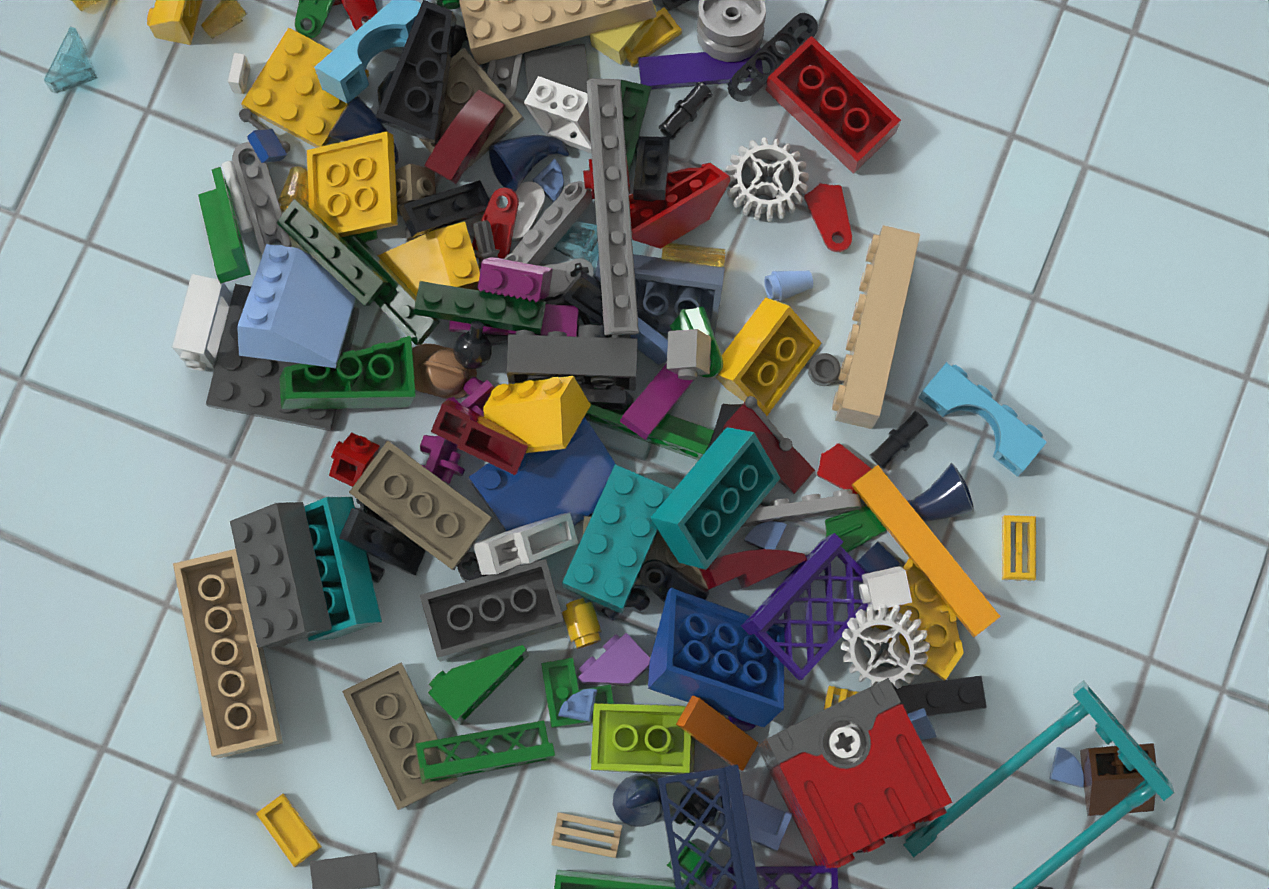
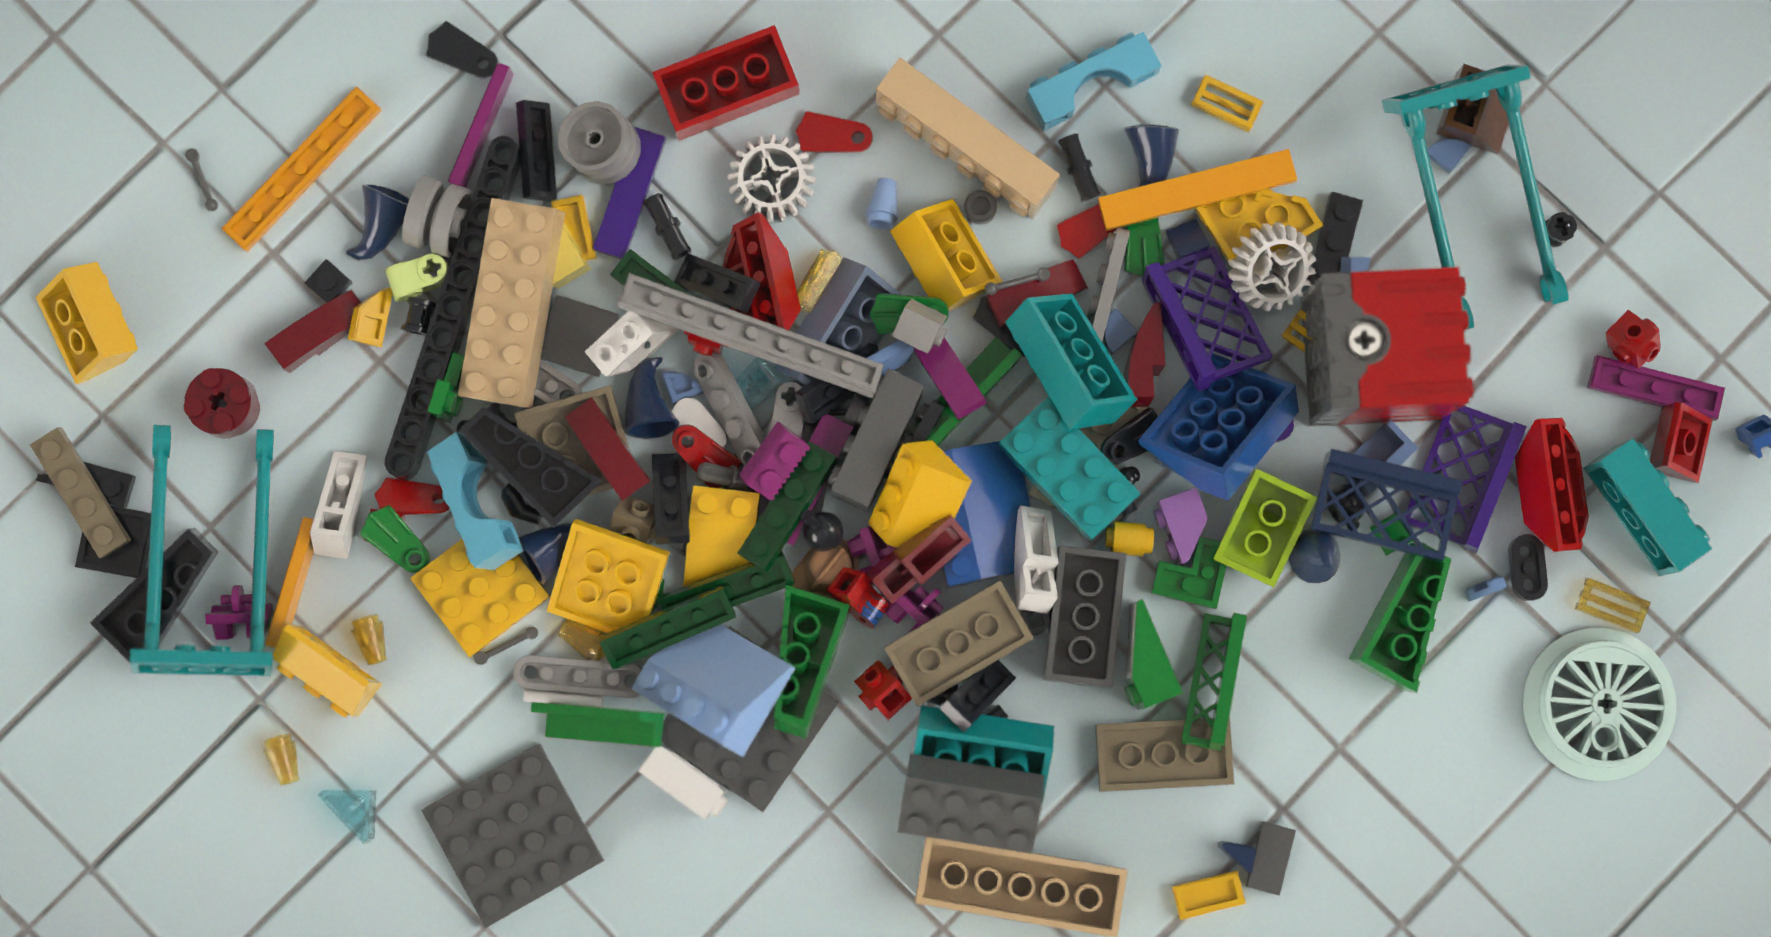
camera: 65 degrees left, 5 degrees up
white tile [228,53,250,94] -> none
blue tile [247,129,287,163] -> none
tan tile [551,812,622,858] -> none
medium blue tile [558,689,597,722] -> none
orange tile [676,696,759,771] -> none
black beam [727,13,818,102] -> none
white brick [859,566,912,611] -> none
none -> dark grey plate [421,744,605,928]
none -> red leg [827,567,889,629]
none -> dark blue slope [1218,841,1256,873]

